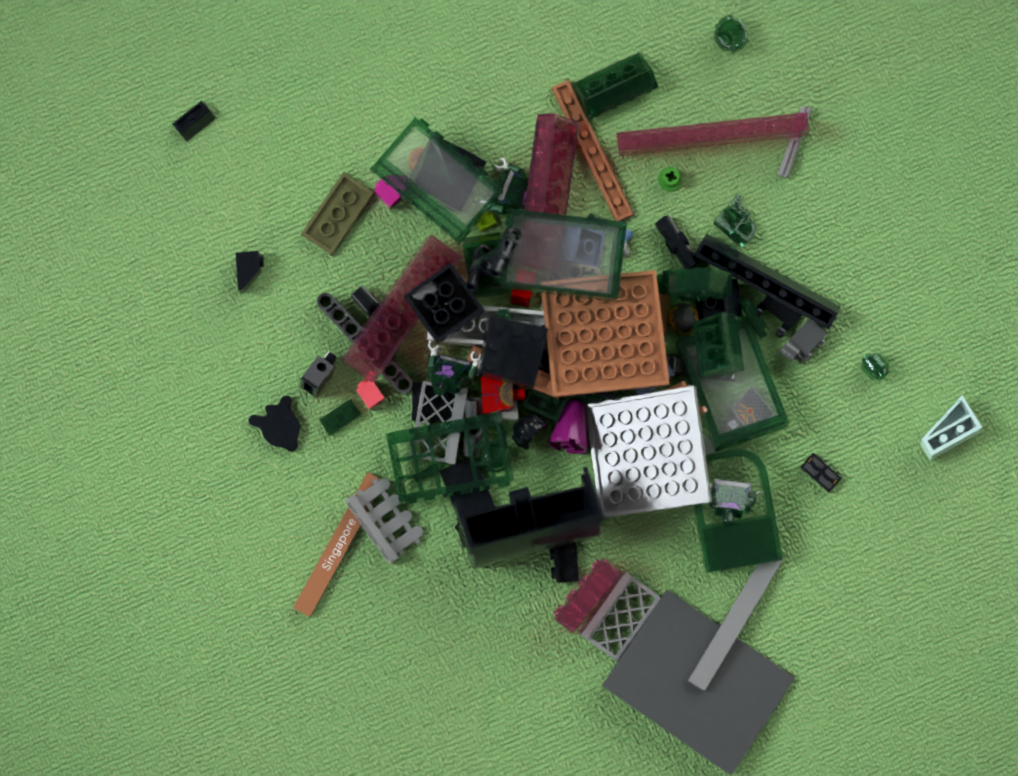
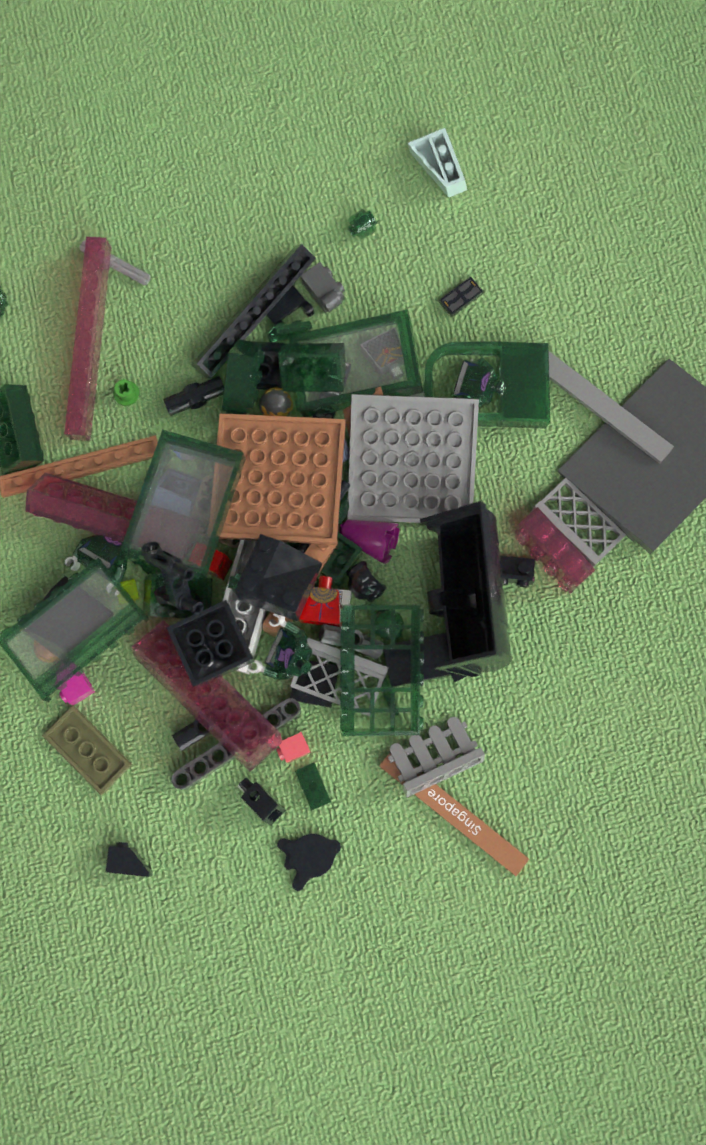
camera: 75 degrees left, 5 degrees down
clear green slope [713,194,757,248] -> none

